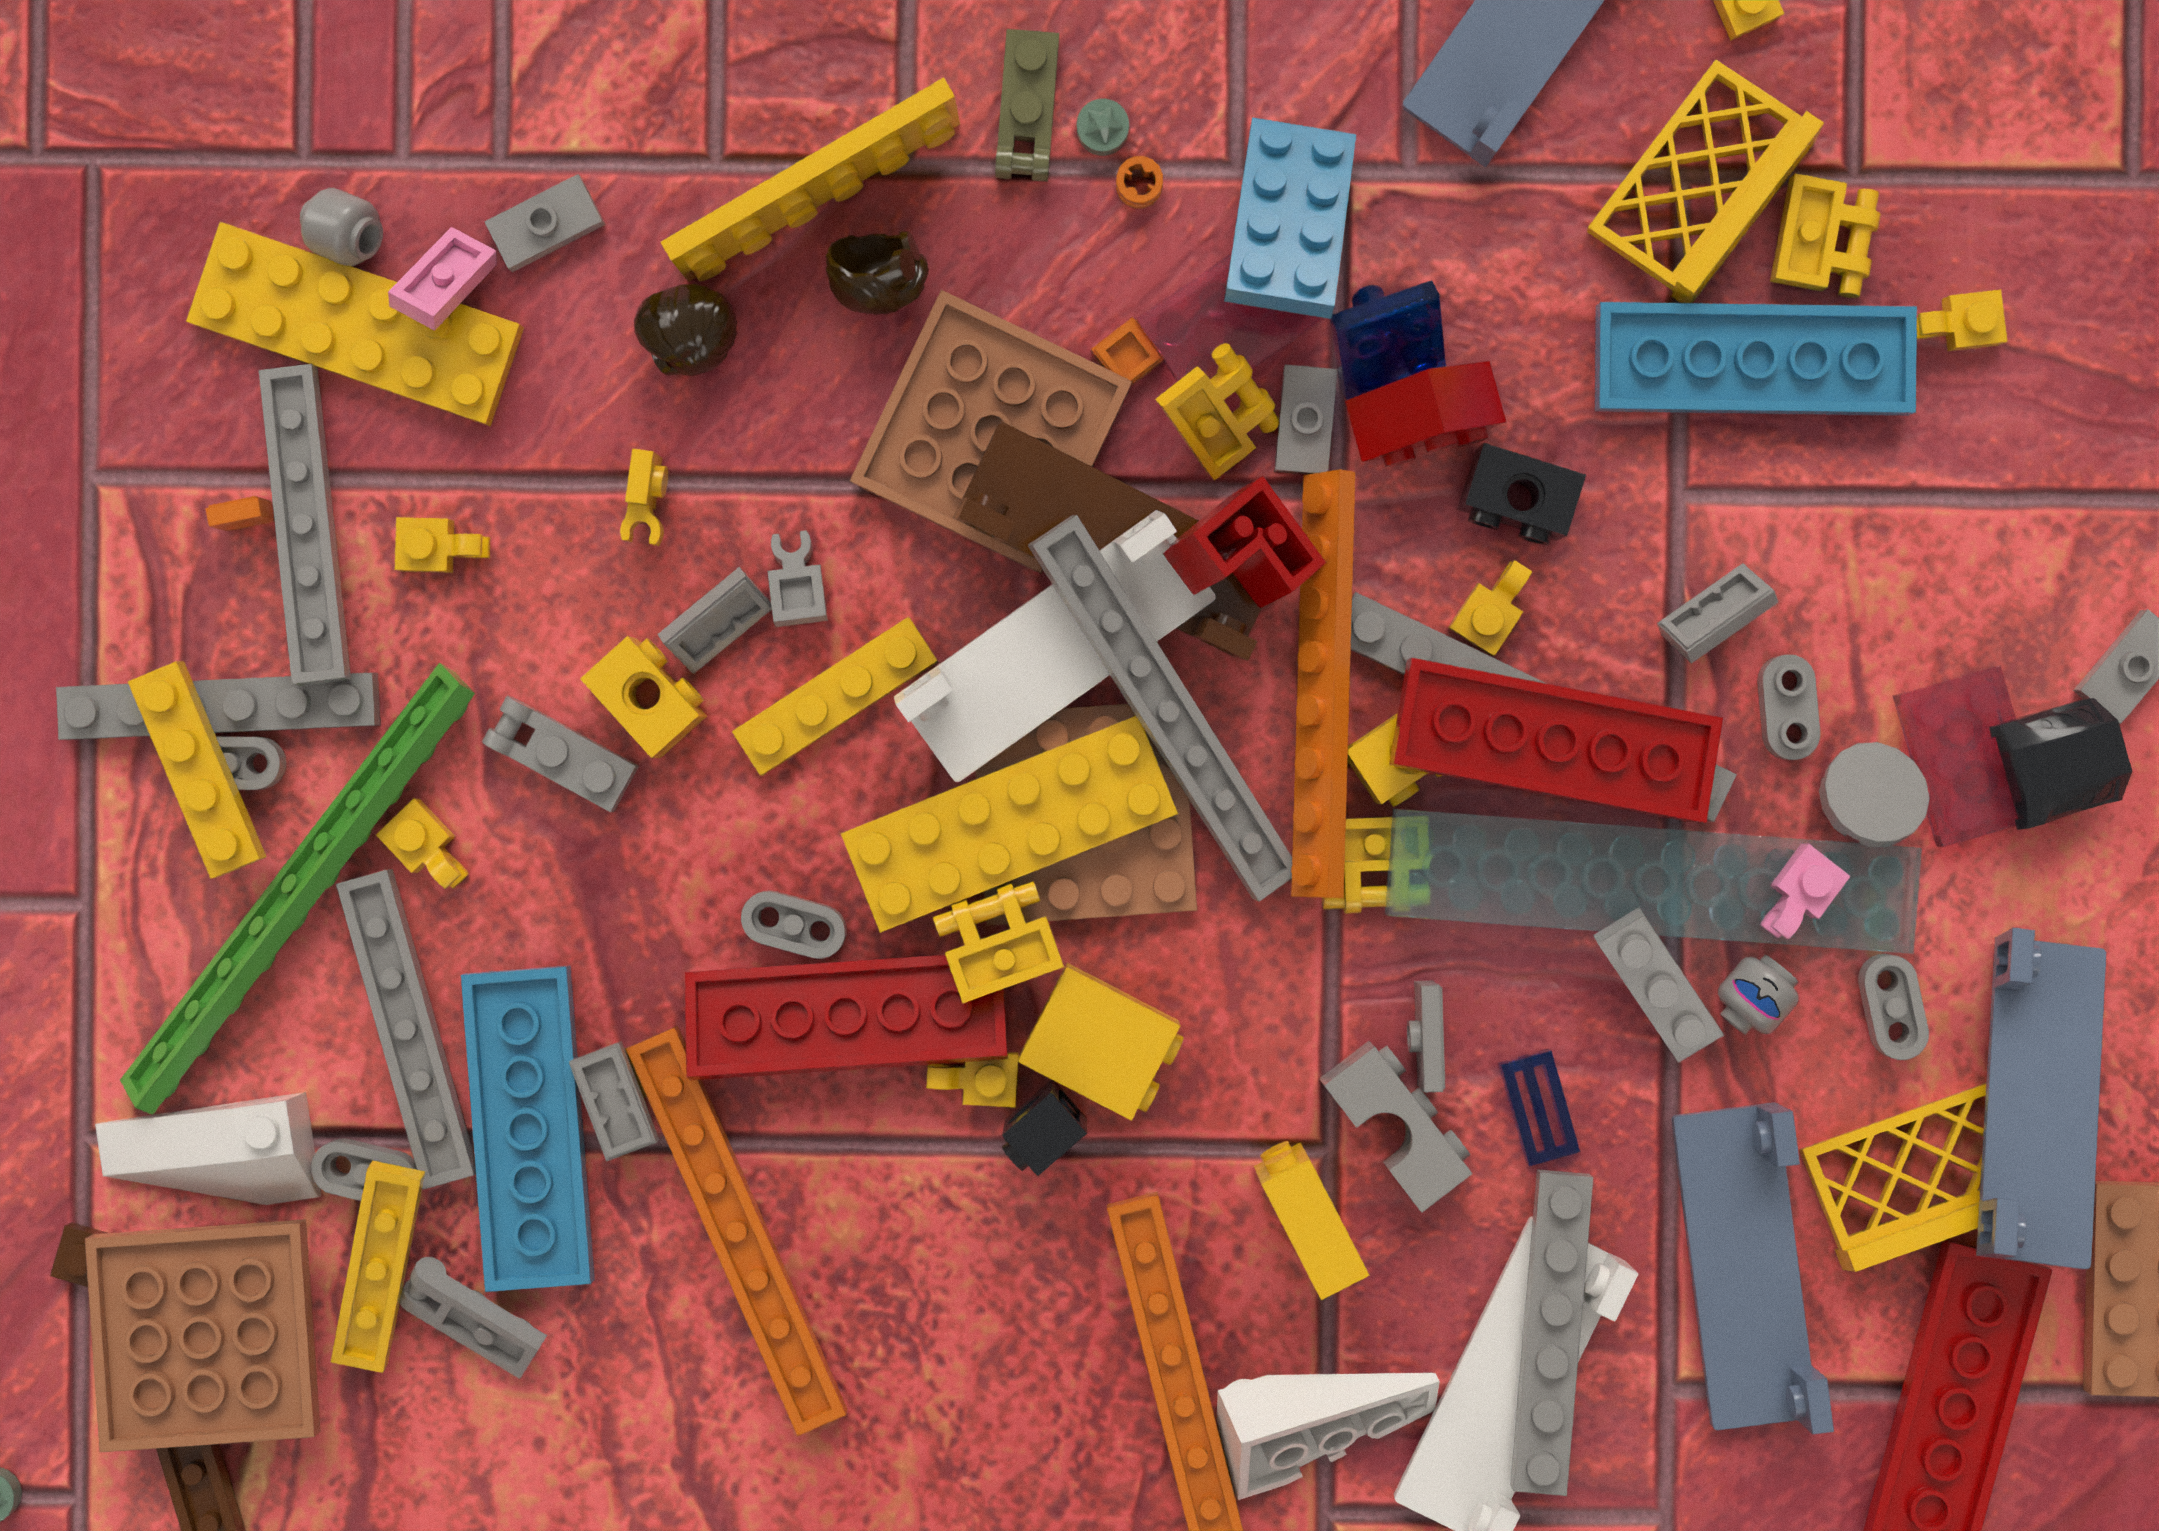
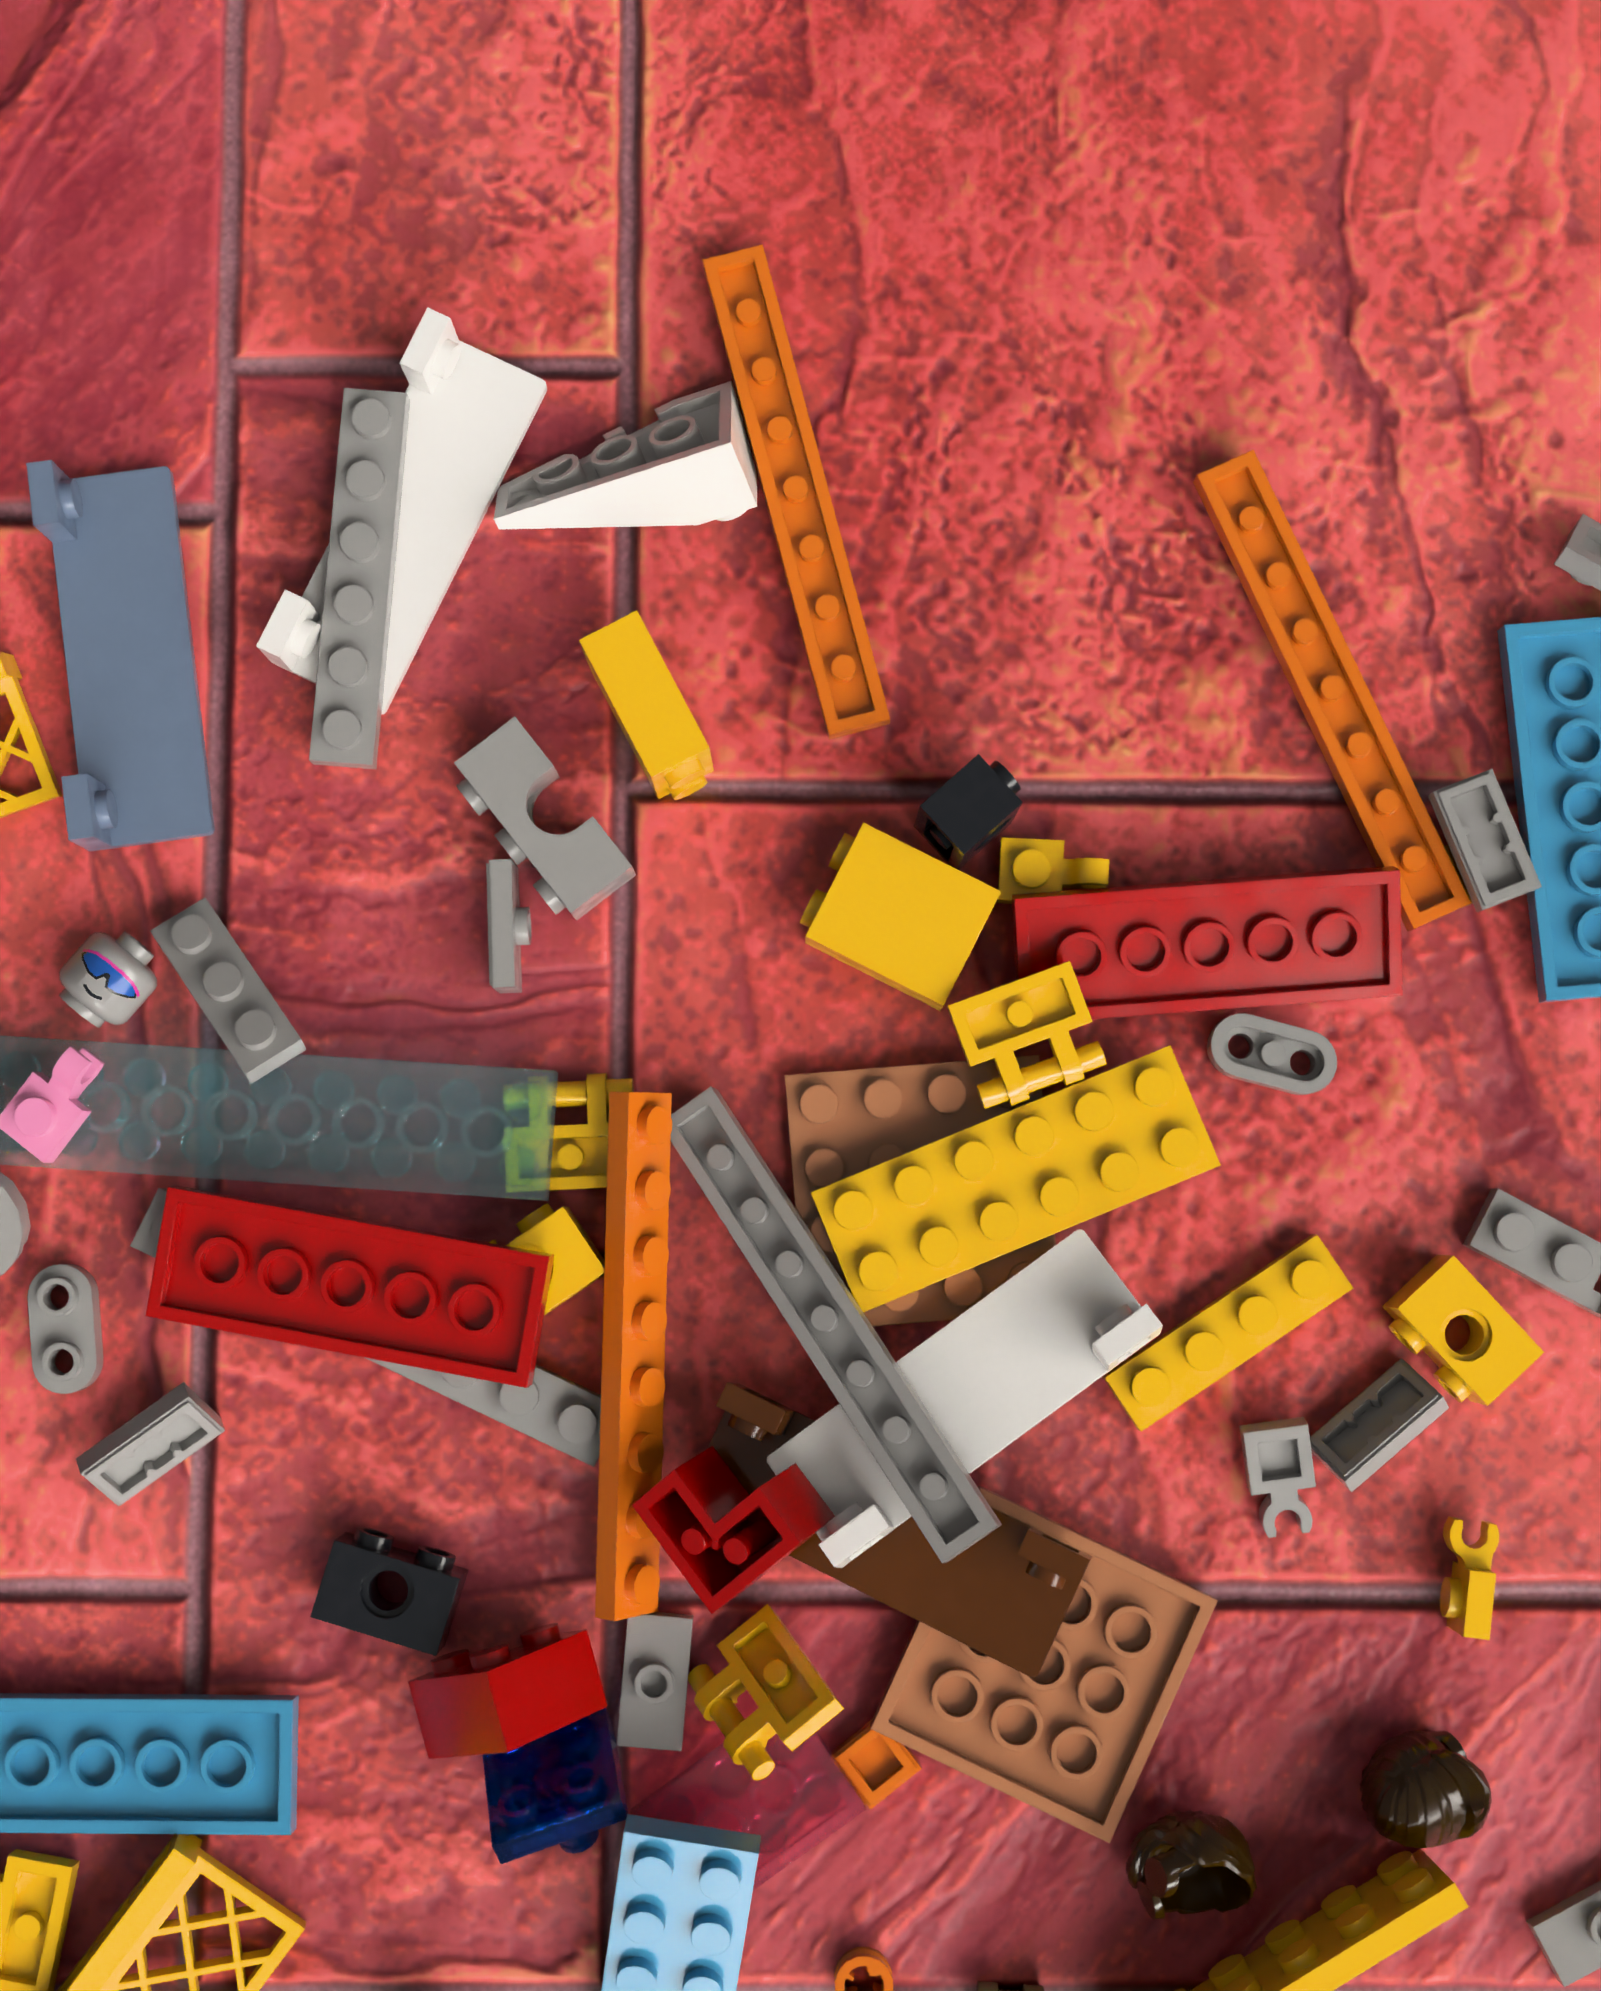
camera: 175 degrees right, 5 degrees down
yellow plate [1448,560,1532,656] -> none
clear blue tile [1498,1049,1580,1166] -> none

